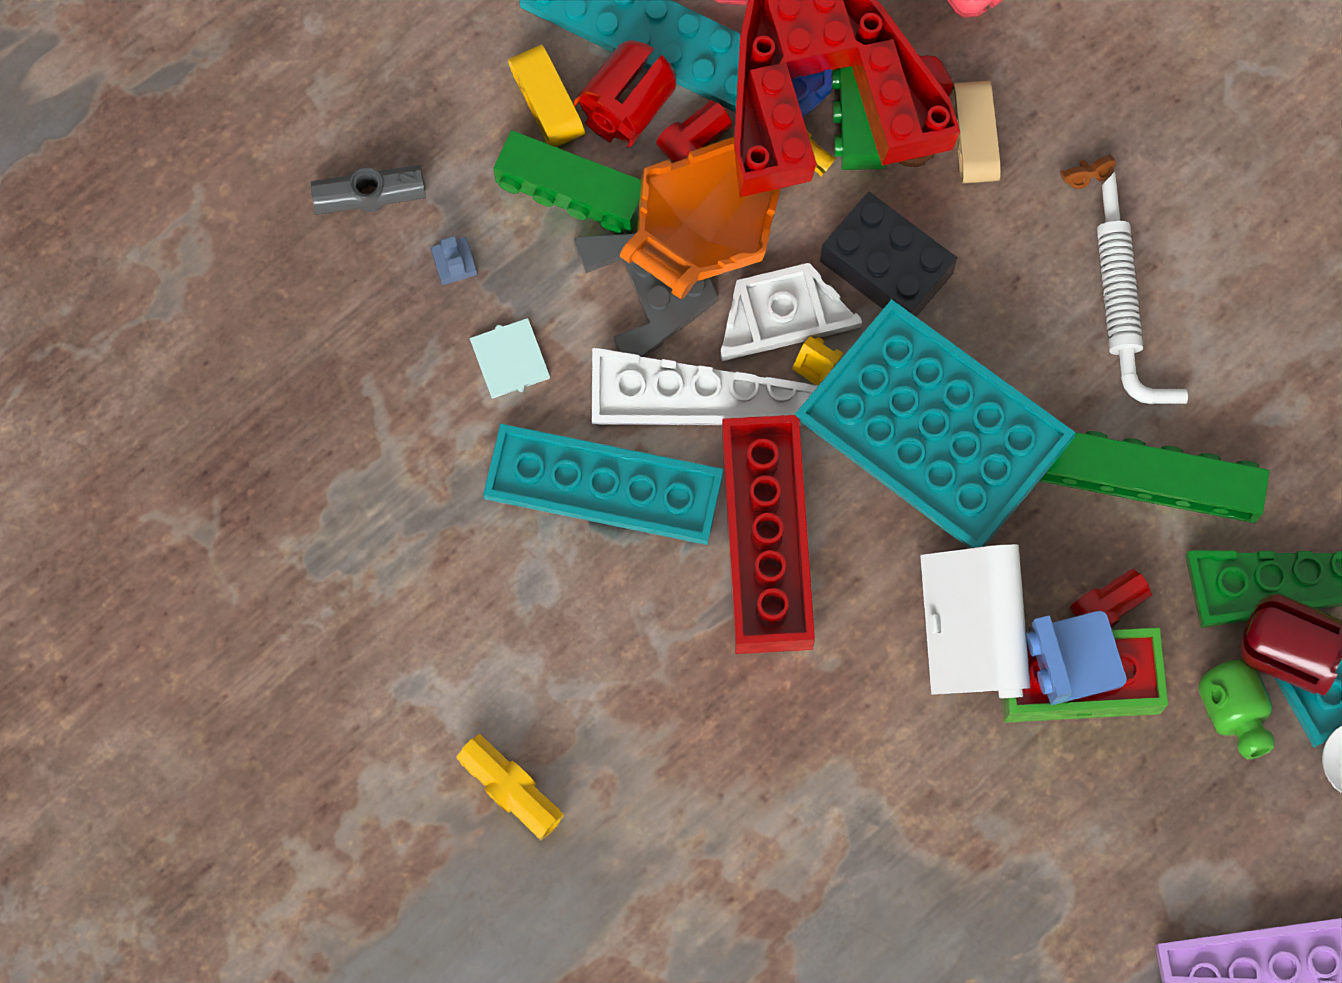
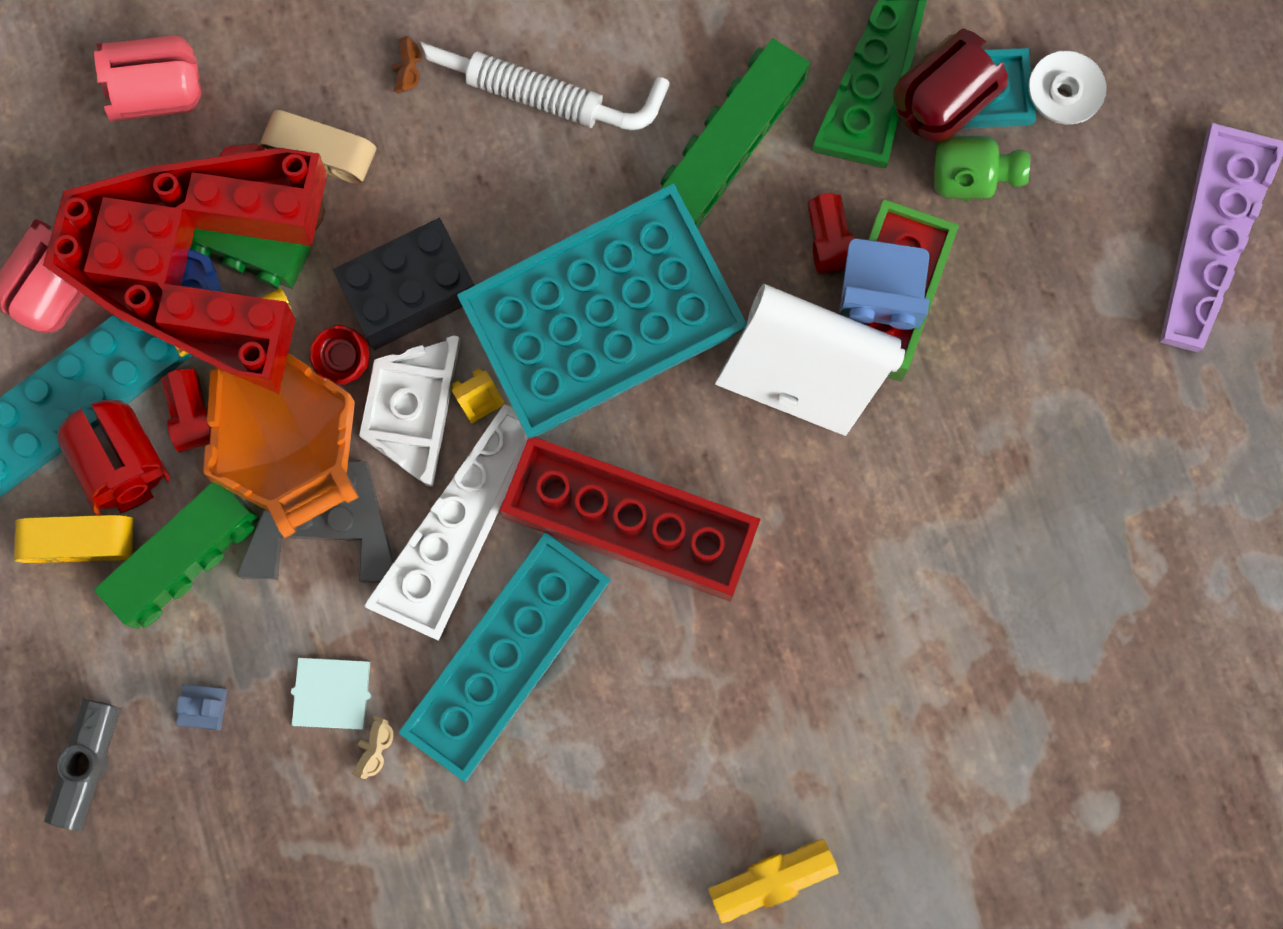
camera: 65 degrees left, 5 degrees up
none -> red hair [309,325,370,385]
none -> tan piece [351,715,394,779]

